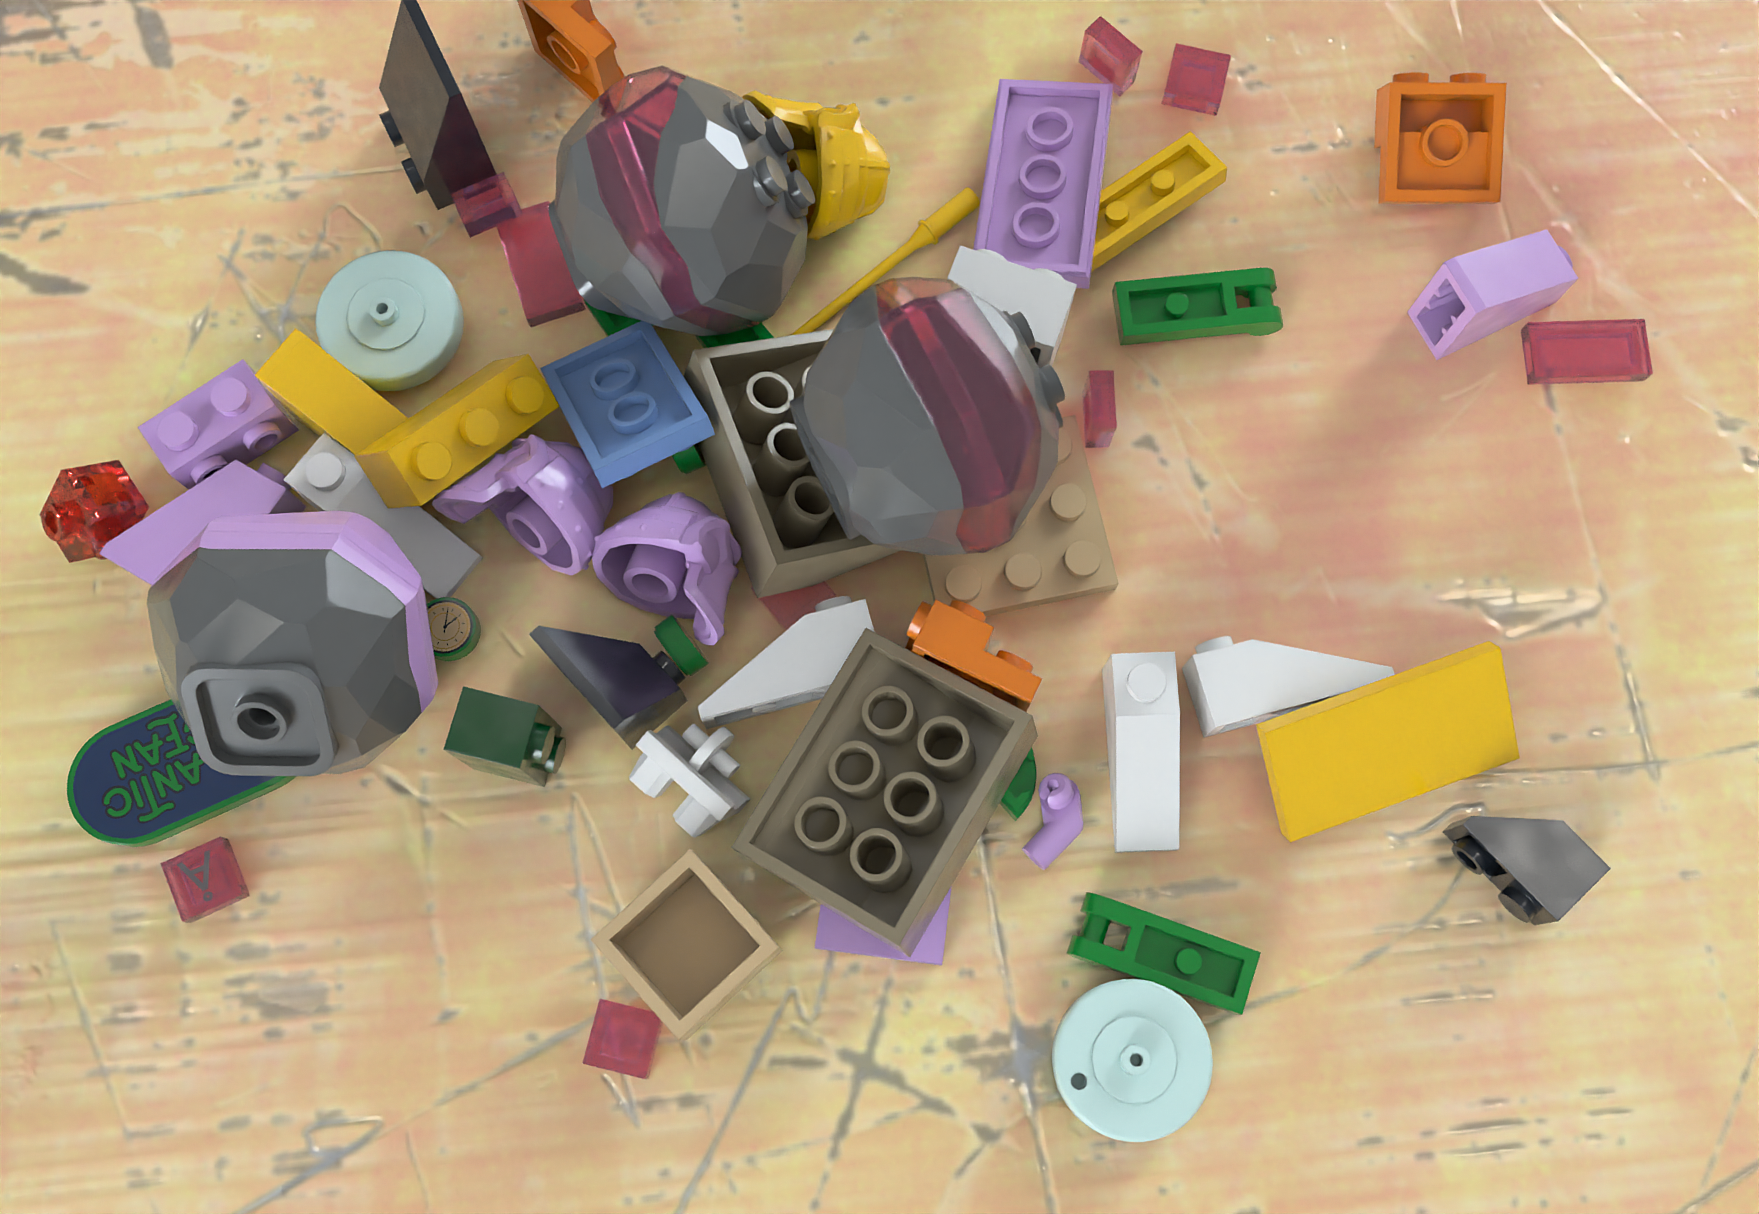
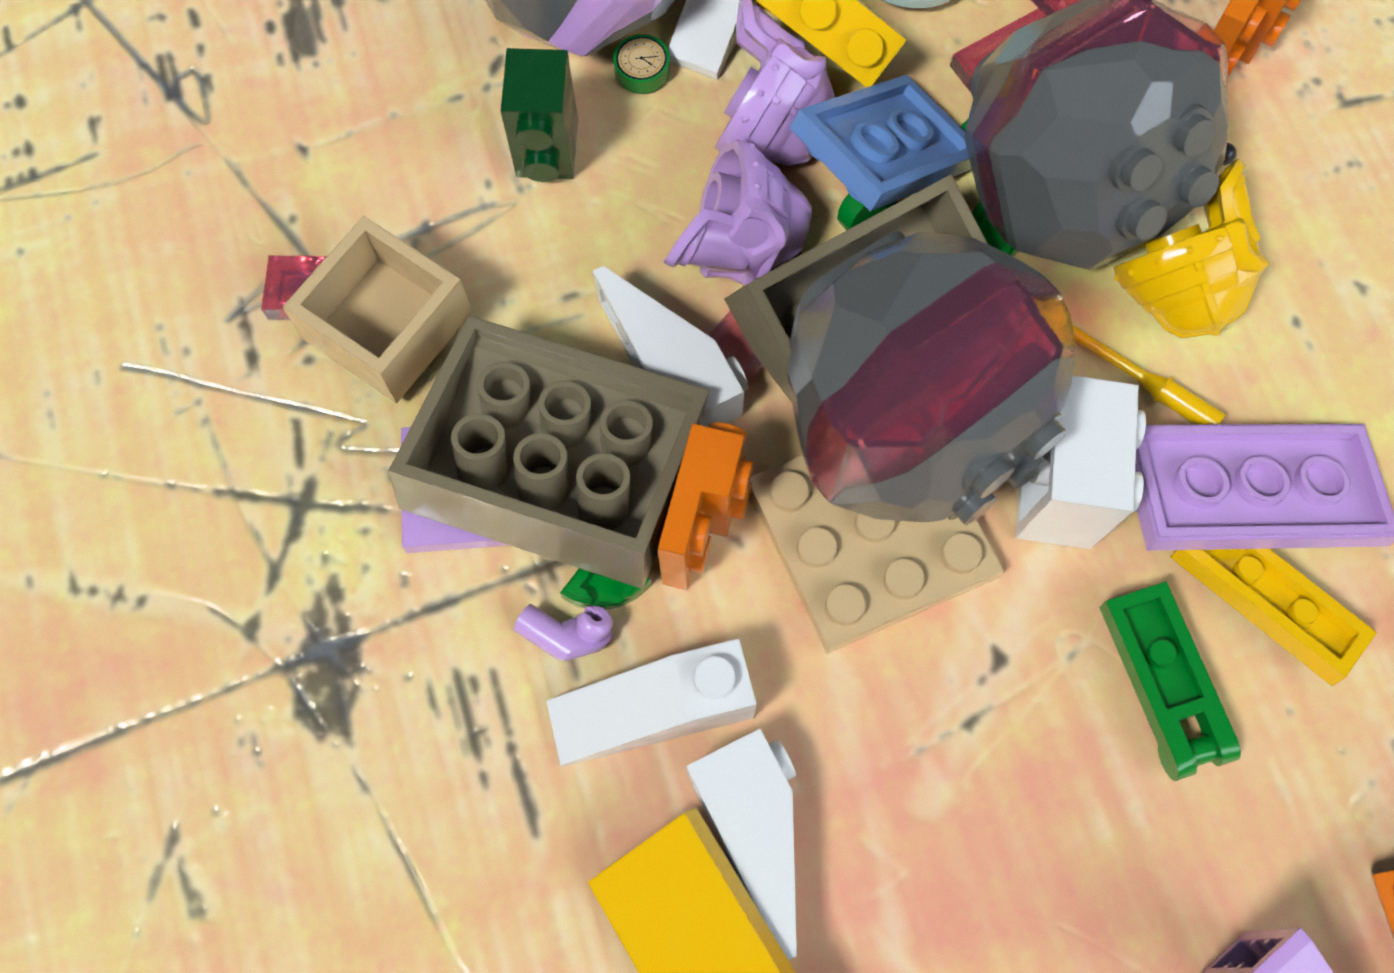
camera: 80 degrees right, 5 degrees down
black slope [529,626,688,750] -> none
white hips [629,724,750,838] -> none
green tile [654,614,709,676] -> none
light aqua wheel [1052,979,1213,1142] -> none
green plate [1067,892,1261,1015] -> none
clear pink tile [1082,370,1117,448] -> none

